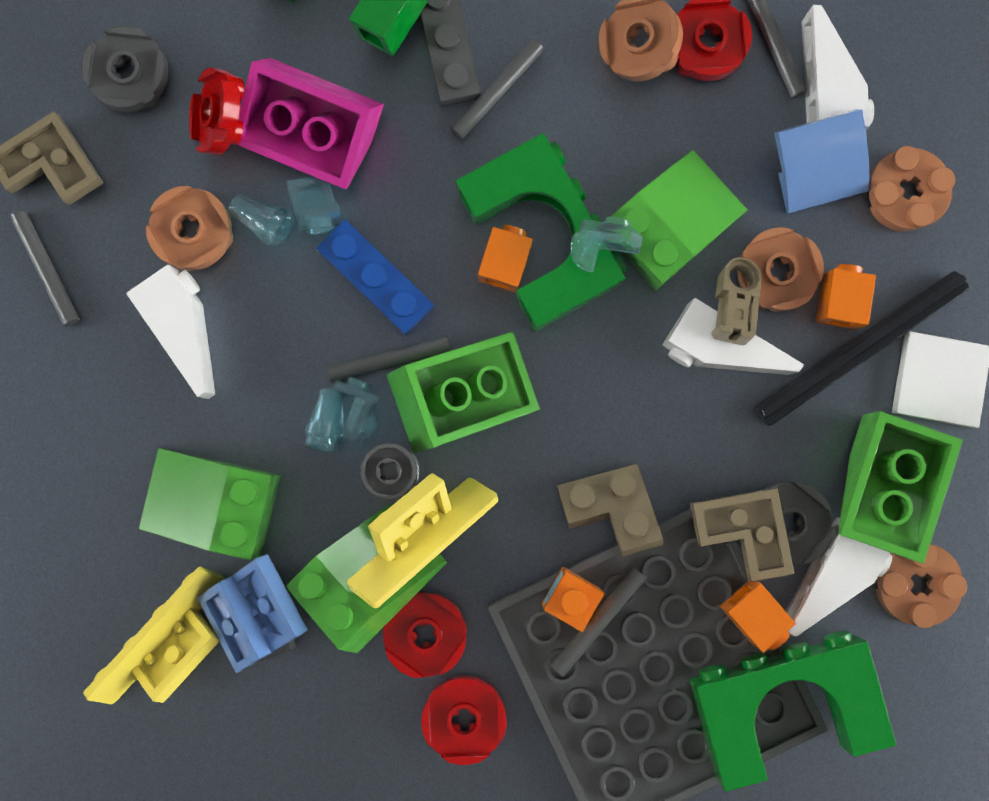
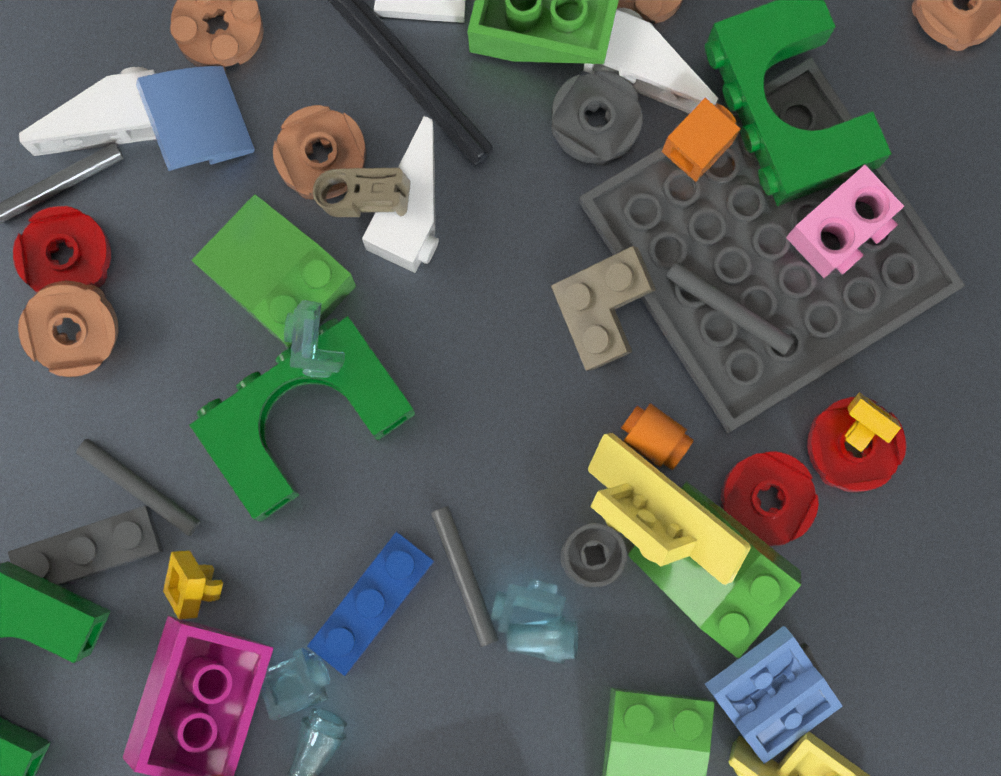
camera: 100 degrees left, 5 degrees down
bright green slope [386,332,540,454] -> none
orange brick [478,225,533,293] -> none
orange brick [542,567,604,632] -> none
dark tan plate [690,488,794,582] -> none
orange brick [815,264,876,330] -> none
none -> yellow tile [163,550,223,620]
none -> orange brick [621,403,694,470]
none -> bright pink brick [786,165,904,278]
none -> yellow tile [845,392,901,452]

